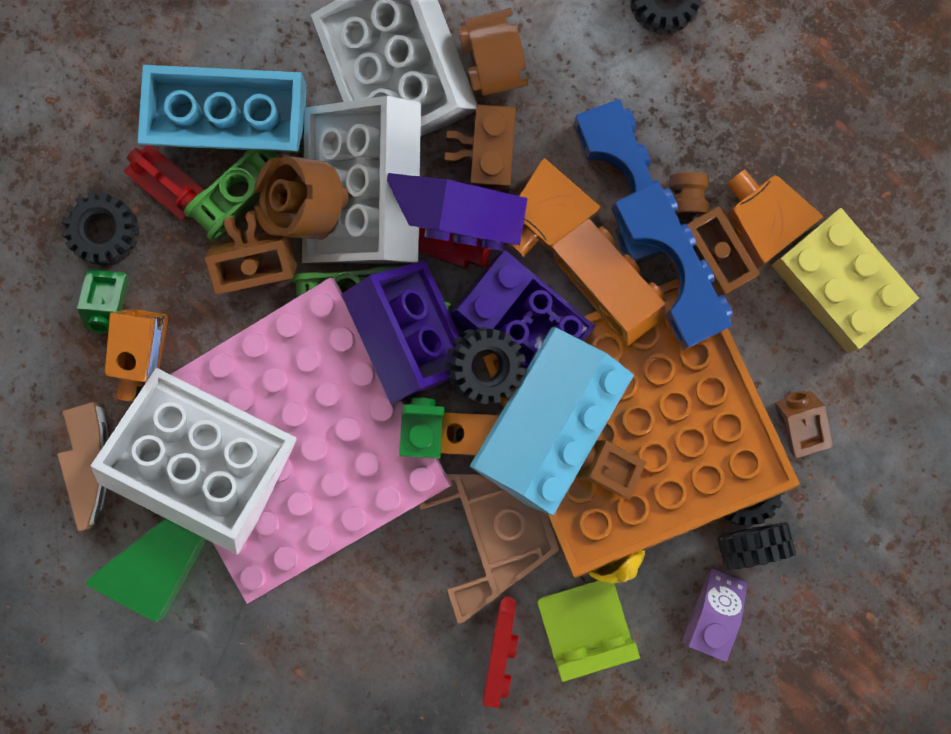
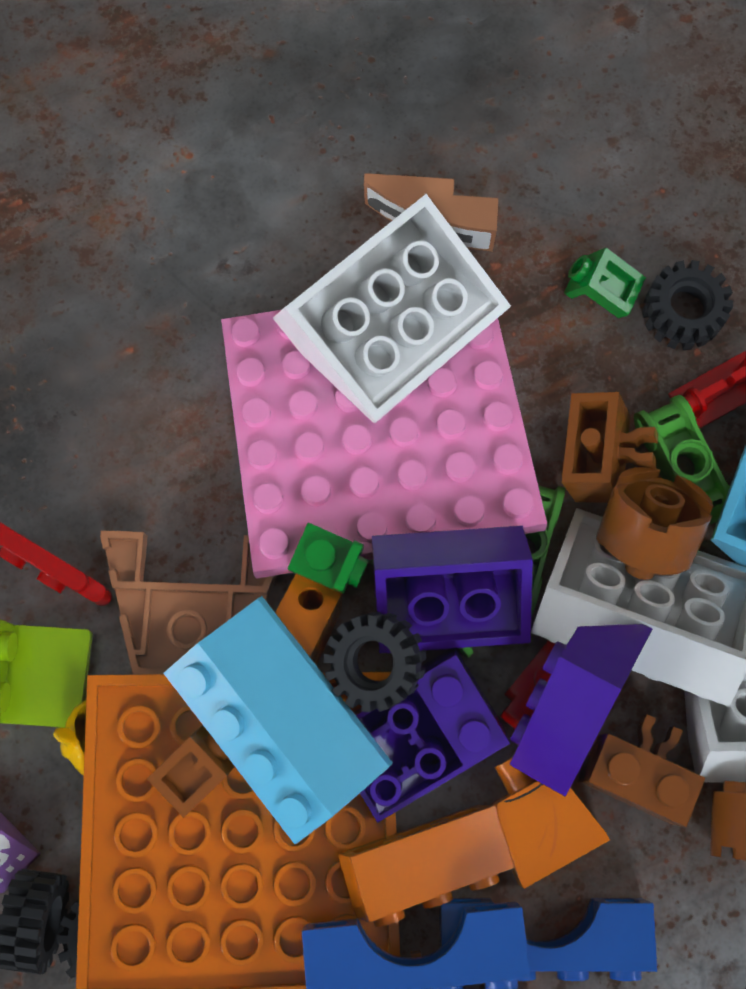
camera: 115 degrees right, 10 degrees down
green slope [85,519,207,623] -> none
orange torso [105,309,169,402] -> none

